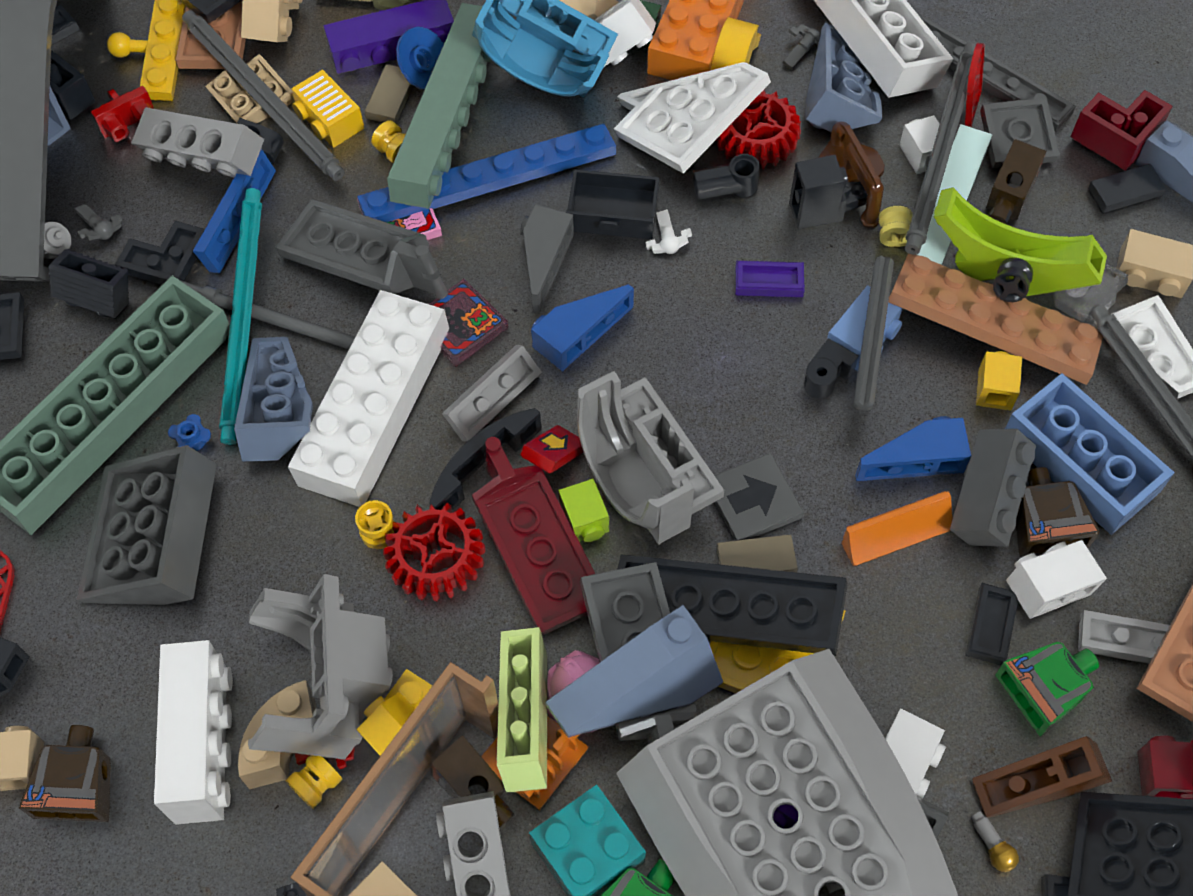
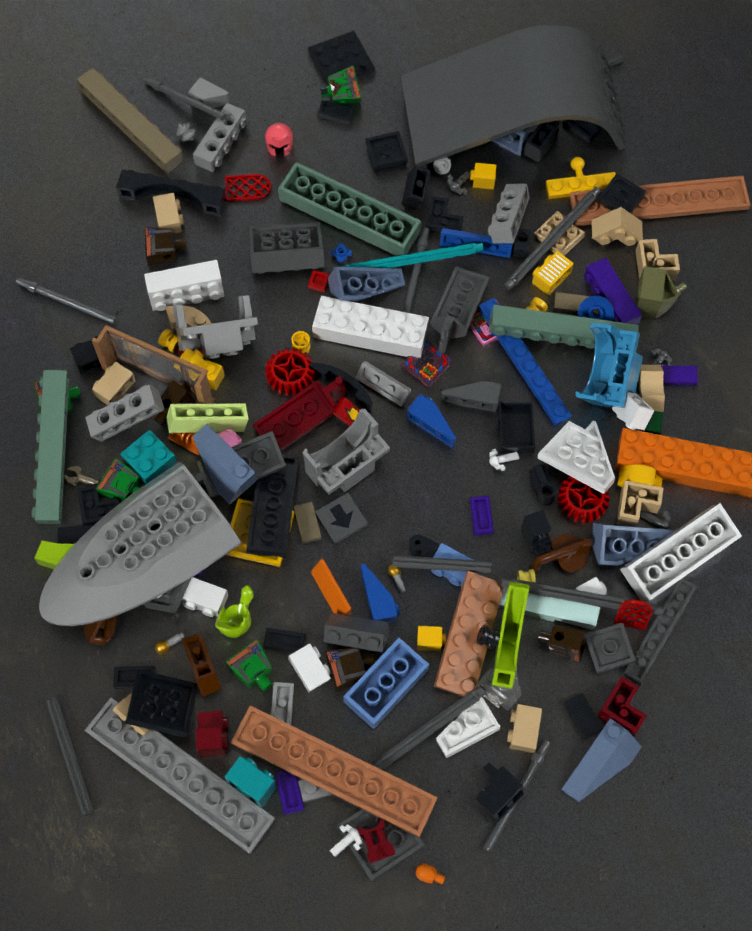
camera: 80 degrees right, 5 degrees up
red hips [91,85,154,142] -> none
lime brick [559,478,609,542] -> none
none -> lime piece [215,585,253,638]
none -> red tile [308,270,330,292]
none -> piece [388,564,406,593]
none -> yellow brick [470,163,496,189]
none -> tan brick [616,480,664,526]

